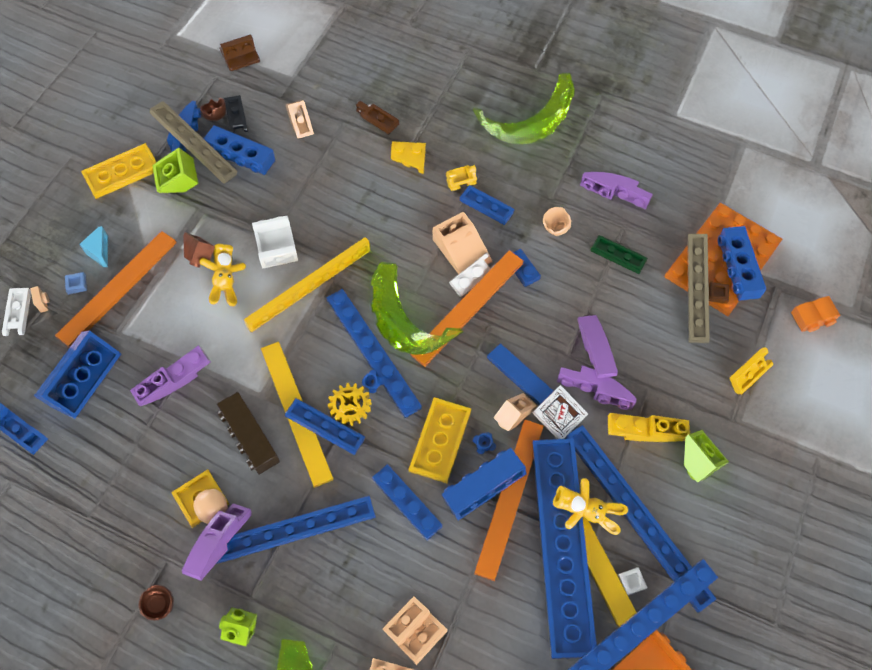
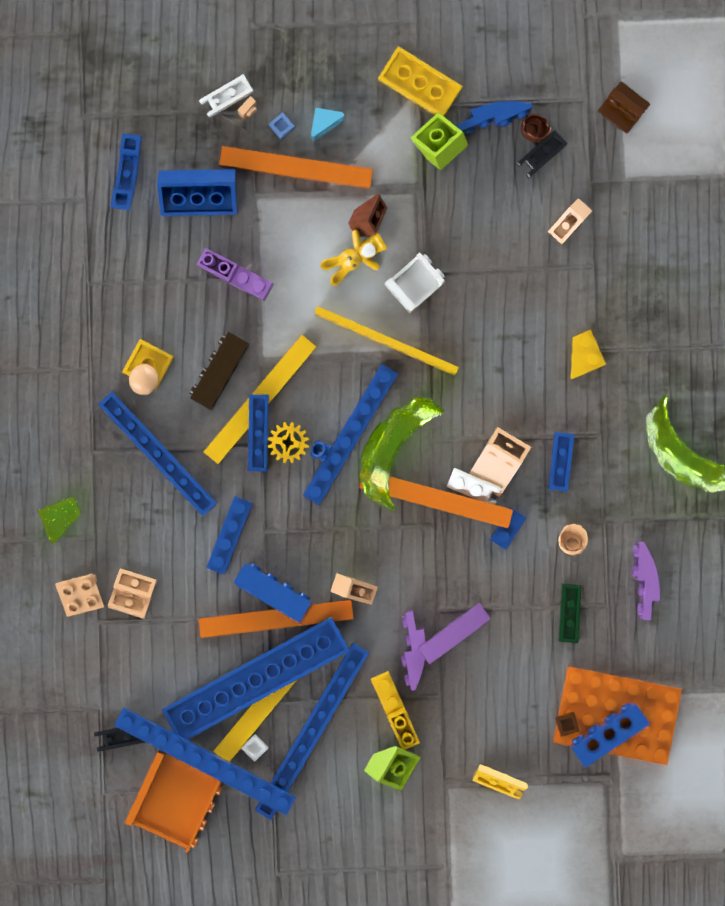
camera: 65 degrees right, 25 degrees up
copper hair [138,585,174,621] -> none
dark tan plate [150,101,238,184] -> none
medium lavender slope [182,503,252,581] -> none
blue brick [203,125,275,175] -> none
lime brick [219,607,257,646] -> none
reddish brown hinge [356,101,399,134] -> none
yellow tile [408,397,472,484] -> none
yellow piece [445,165,477,191] -> none
blue plate [473,432,496,454] -> none
blue tile [487,343,554,405] -> none
white tile [532,385,588,439] -> none
yellow animal [553,478,628,535] -> none
dark tan plate [687,234,710,343] -> none
orange brick [791,296,840,332] -> none

